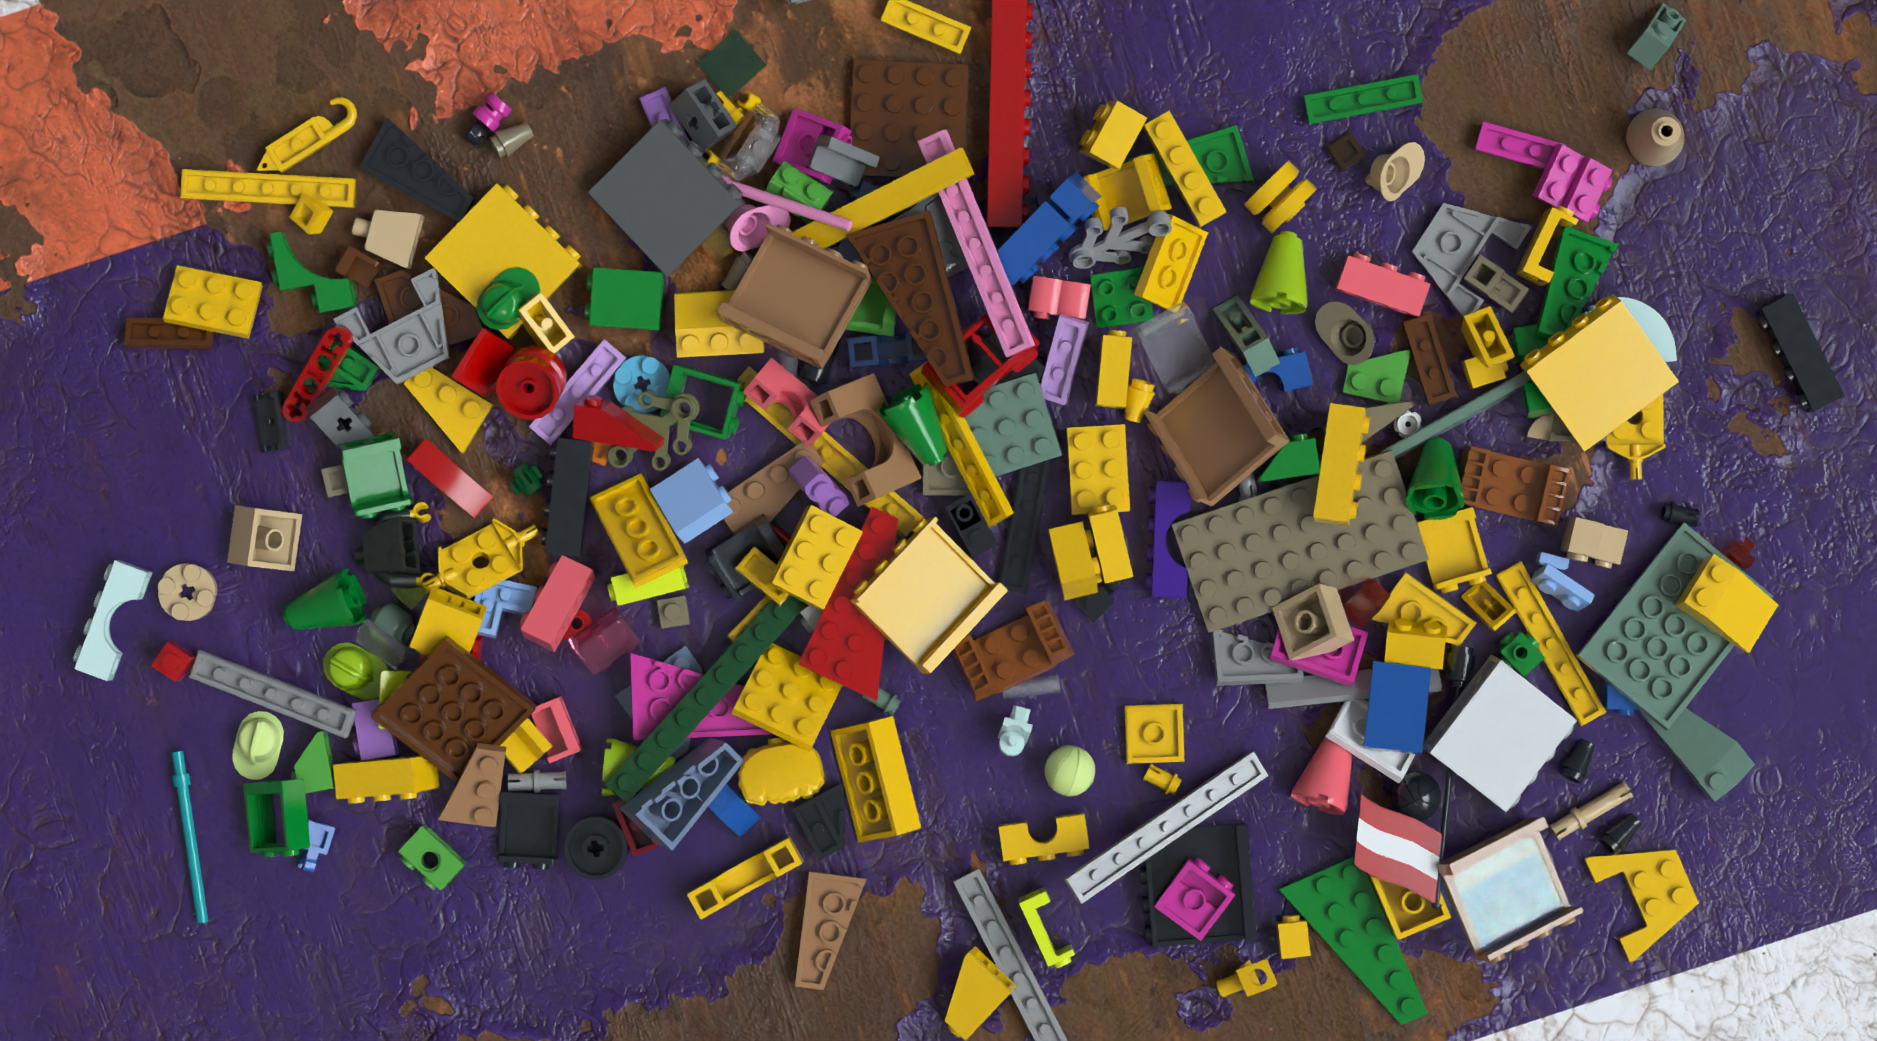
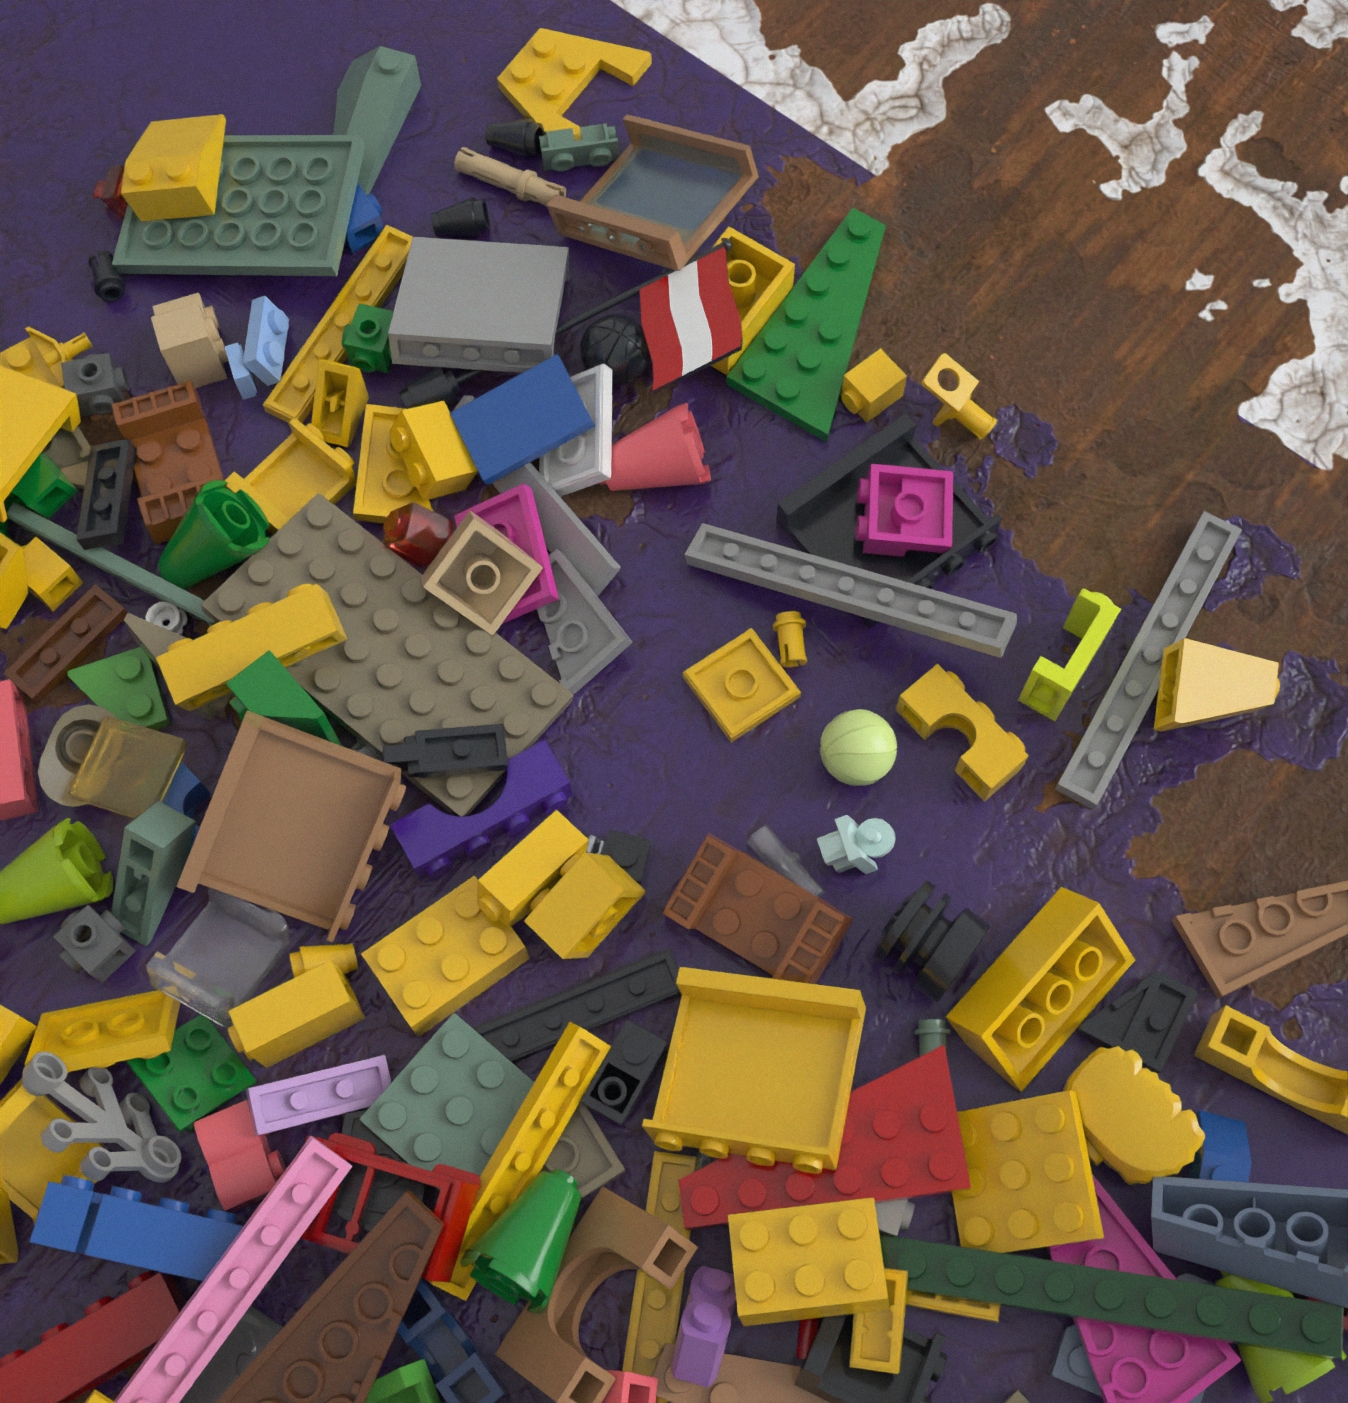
camera: 115 degrees left, 20 degrees down
none -> dark grey brick [54,905,136,983]
none -> dark grey brick [61,353,130,417]
none -> clear yellow tile [67,715,188,818]
none -> black plate [76,439,136,550]
none -> black hinge [382,724,508,778]
none -> sand green hinge [539,123,619,171]
none -> black wheel [873,880,992,1003]

